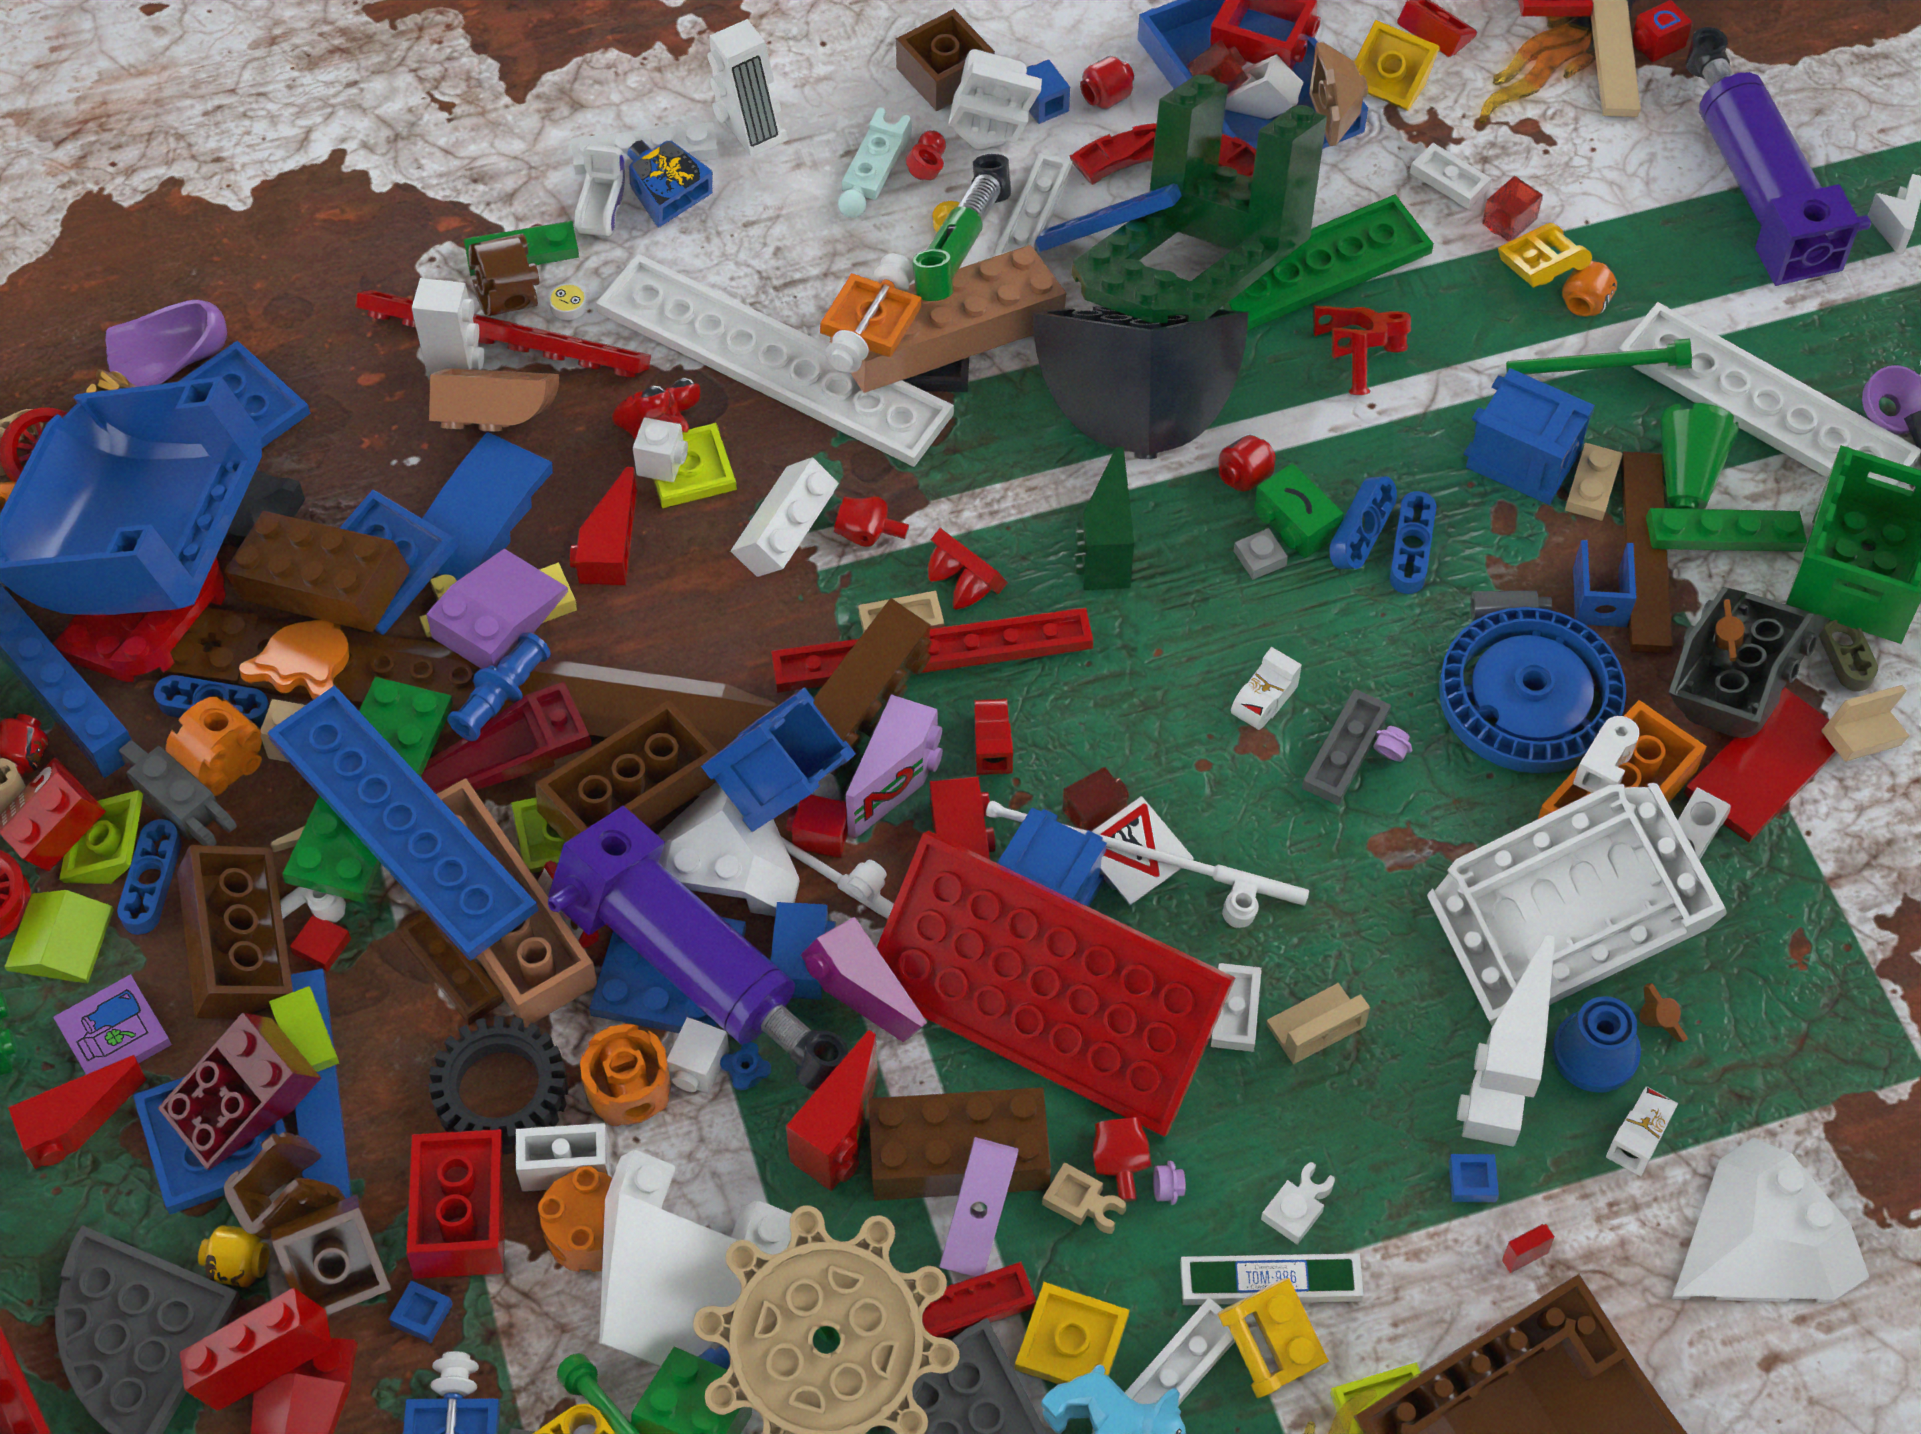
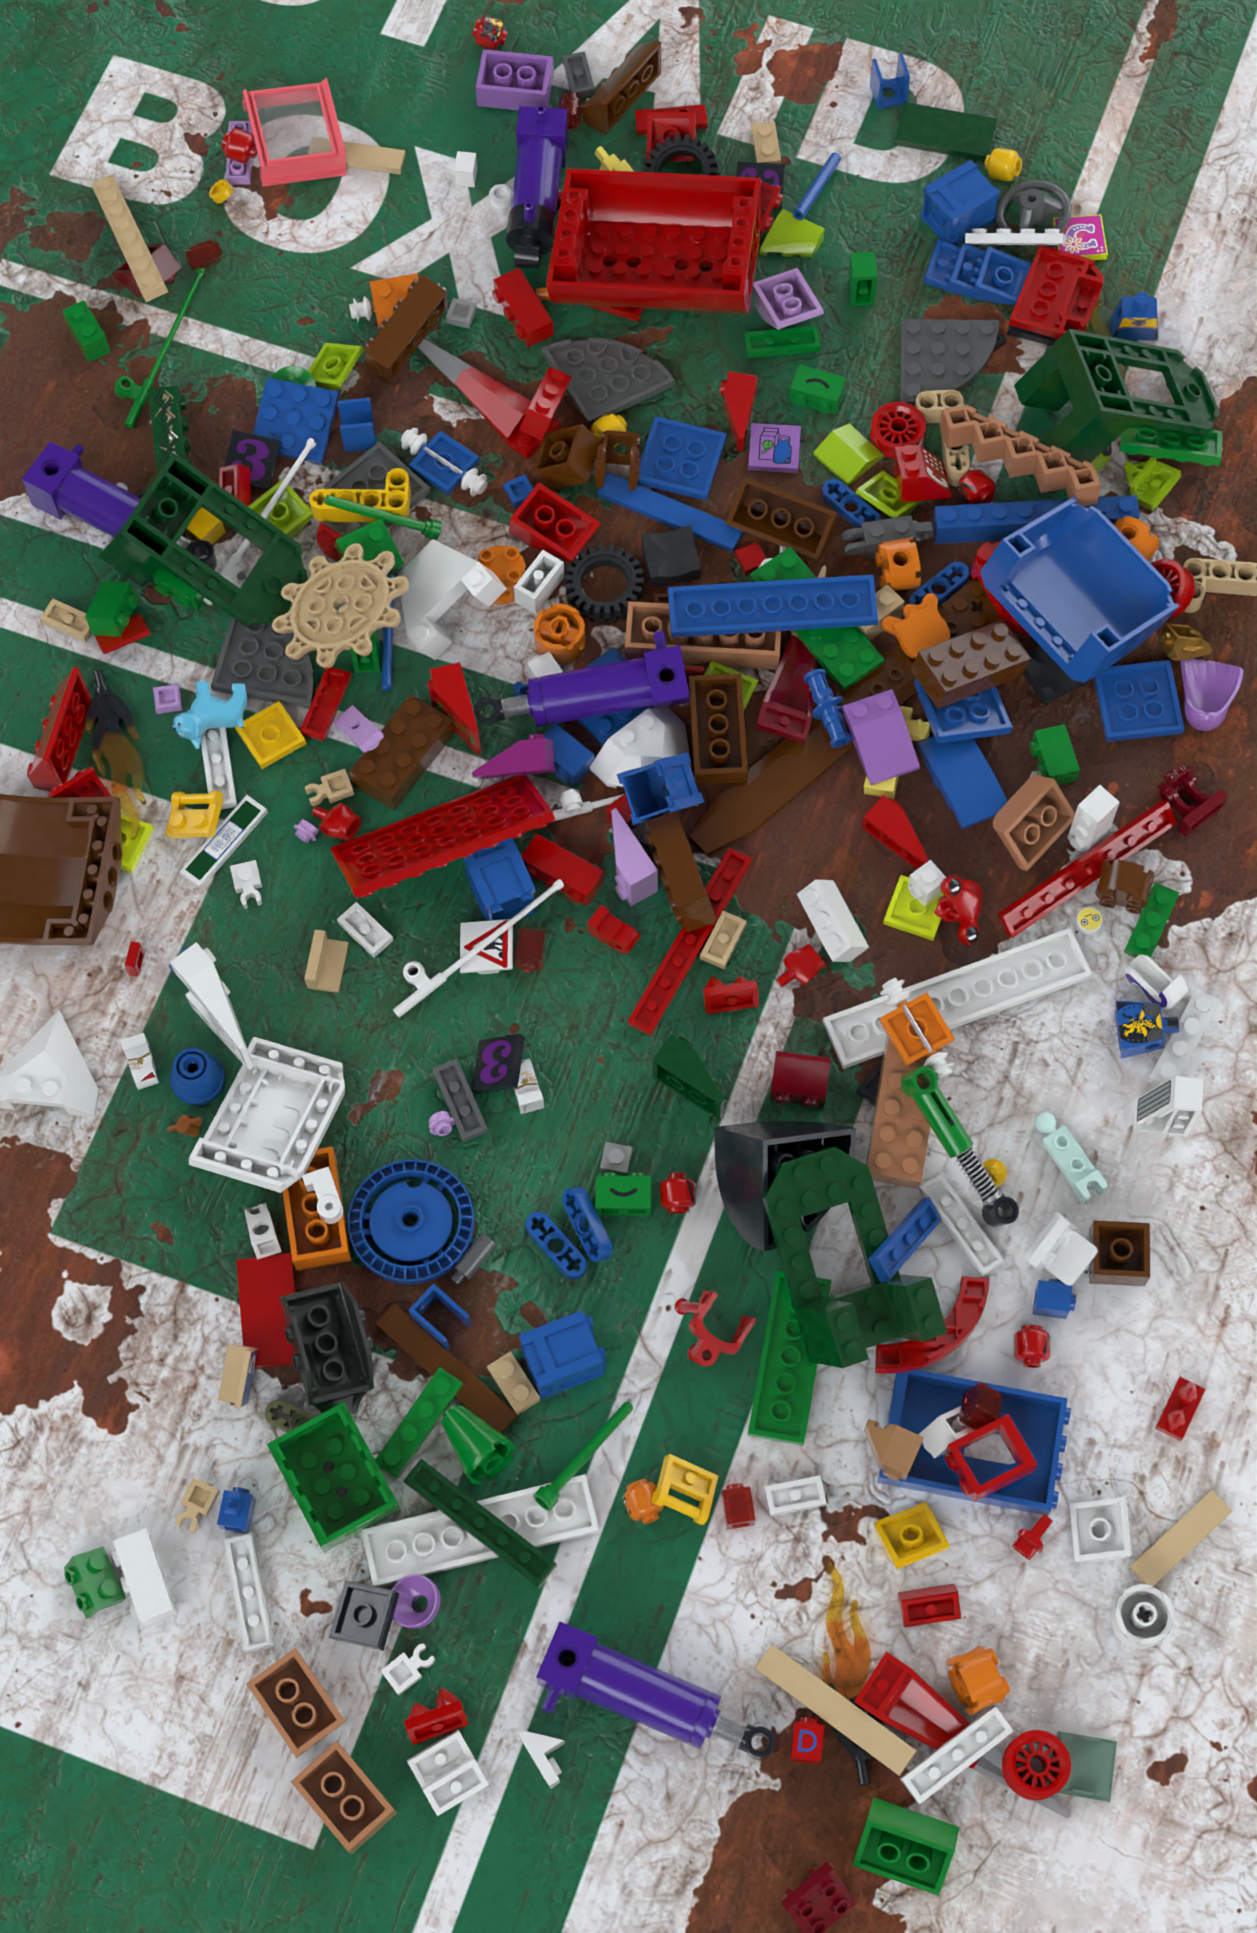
camera: 130 degrees right, 10 degrees up
dark red slope [158,1012,321,1170] -> none
lime tile [269,986,339,1072] -> none
red plate [905,130,946,180] -> none
dark orange piece [1715,599,1745,661] -> none
none -> dark green tile [403,1459,557,1588]
none -> black tile [471,1033,525,1094]
none -> black brick [641,526,701,588]
none -> dark red slope [770,1051,831,1109]
none -> green brick [1029,724,1080,785]
none -> dark red tile [1157,765,1228,837]

